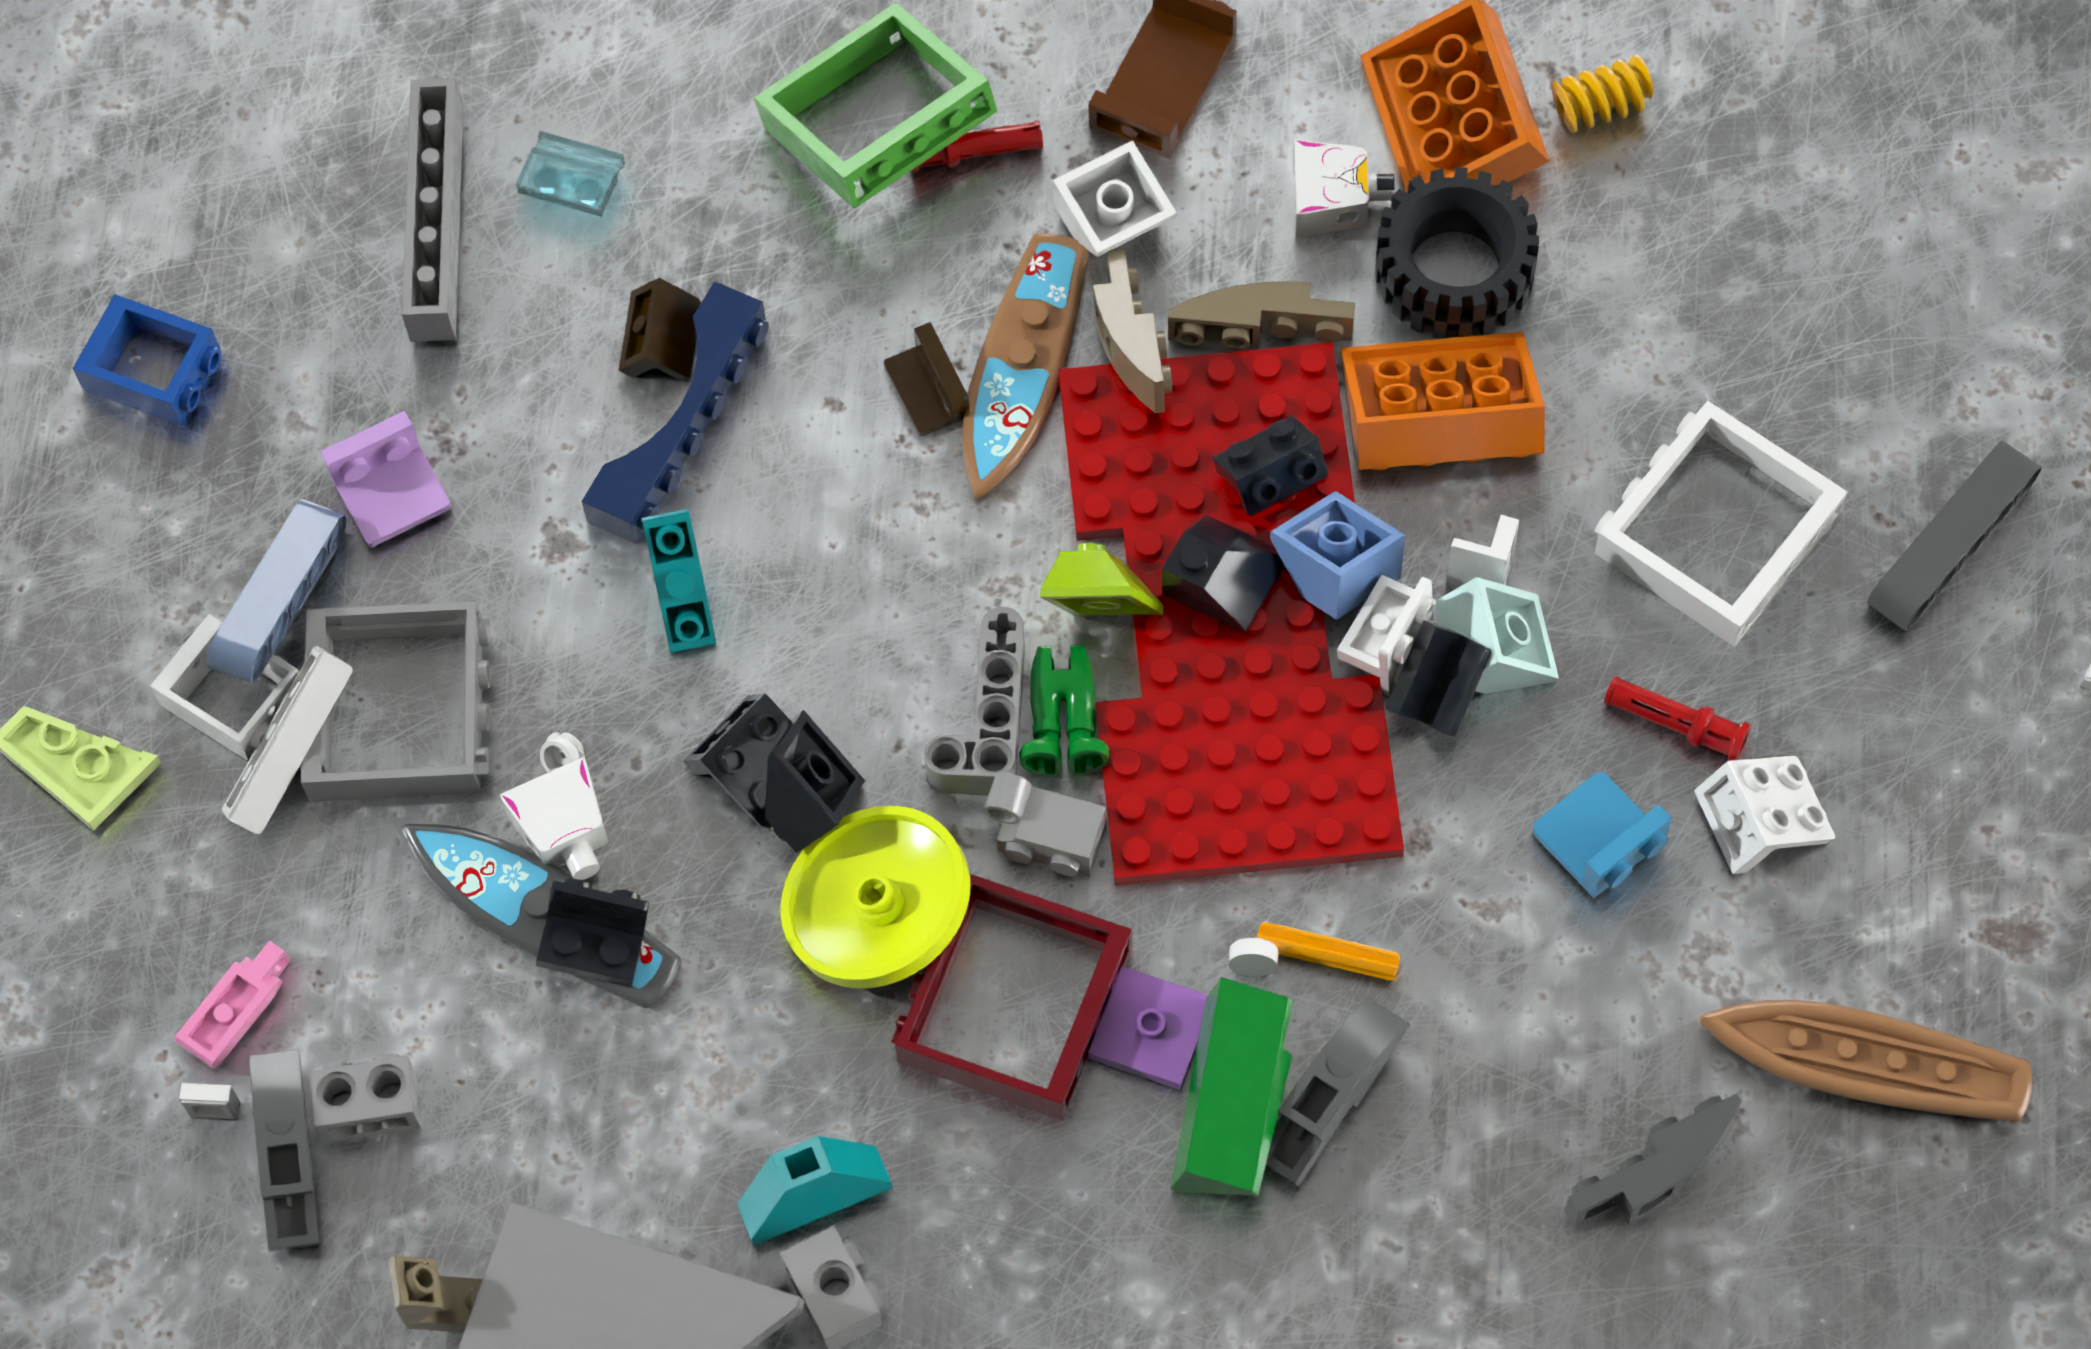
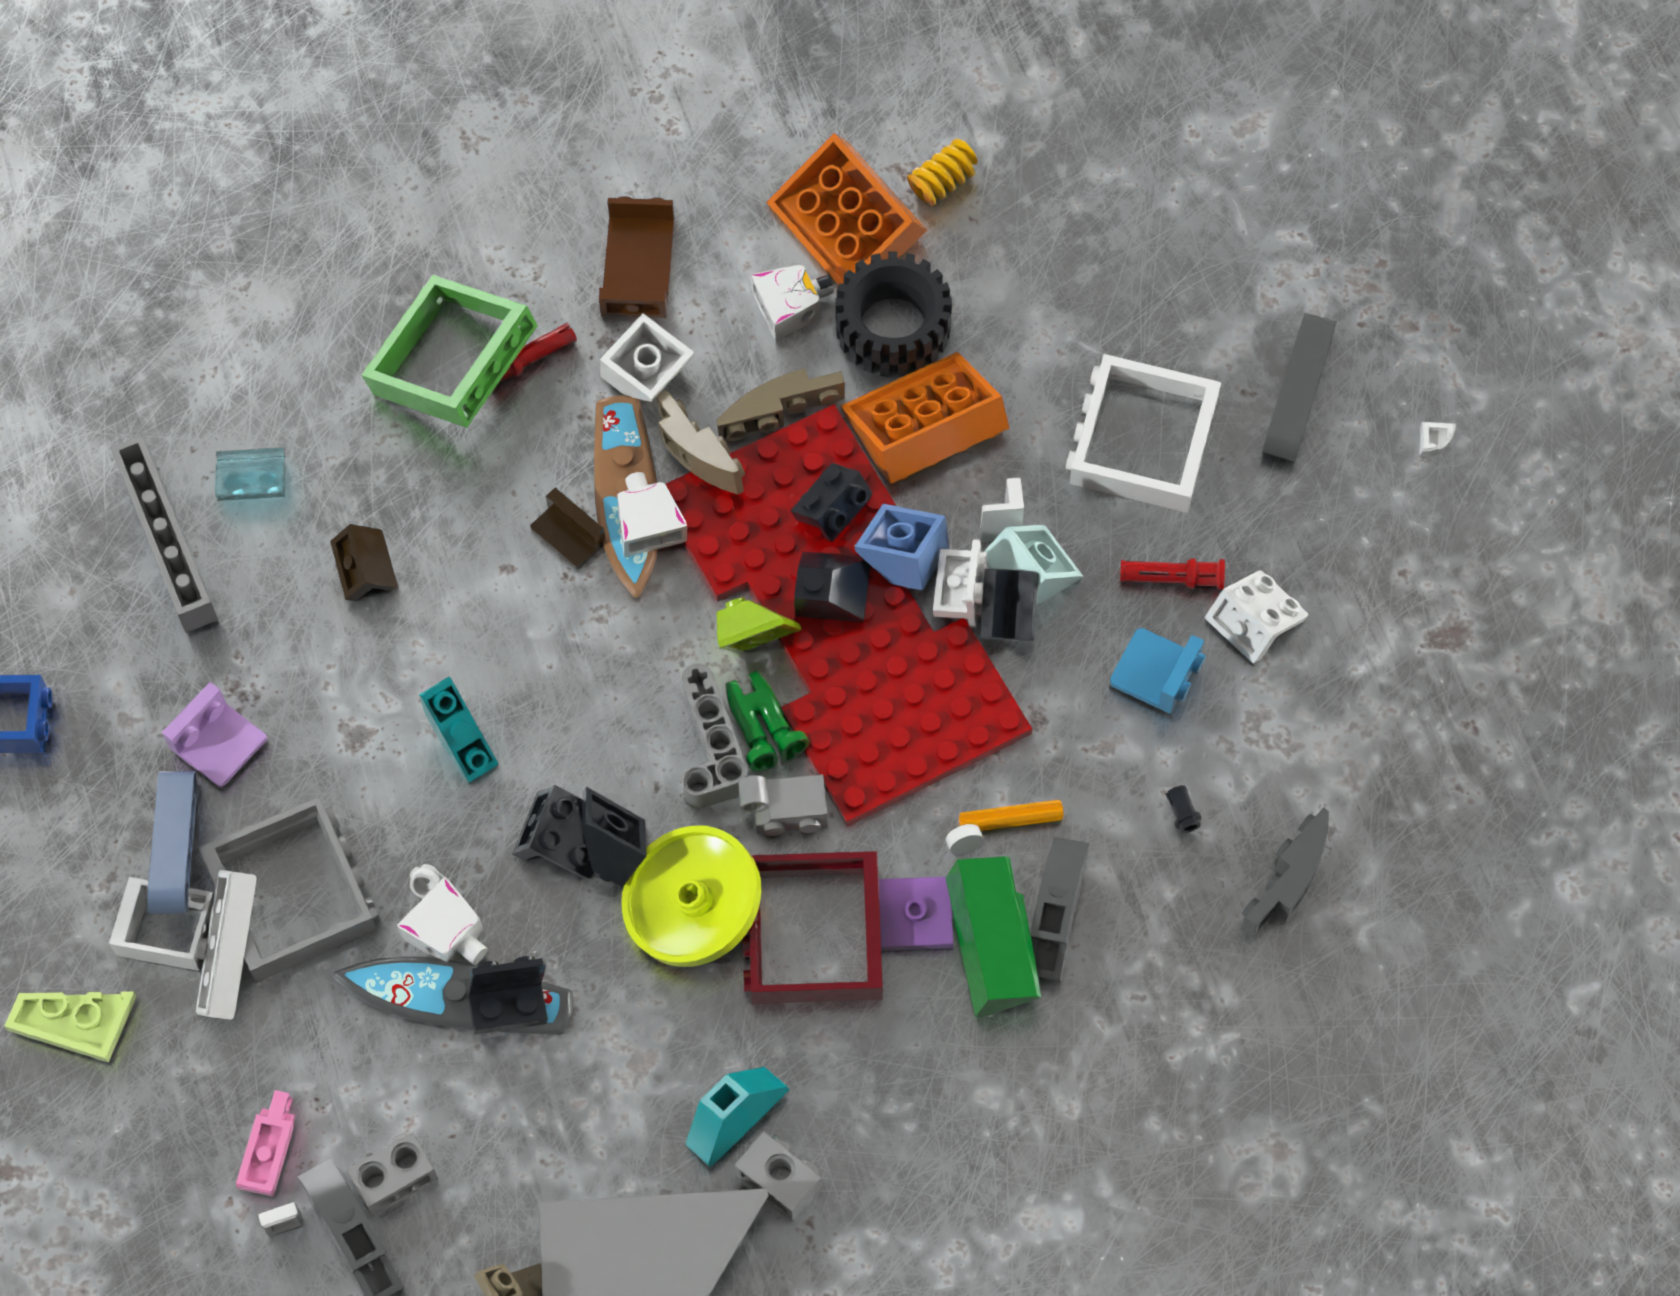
camera: 25 degrees left, 0 degrees up
dark blue arch [581,281,769,544] -> none
medium nougat piece [1698,1000,2032,1122] -> none
none -> white torso [617,472,687,558]
none -> black pin [1165,785,1202,833]

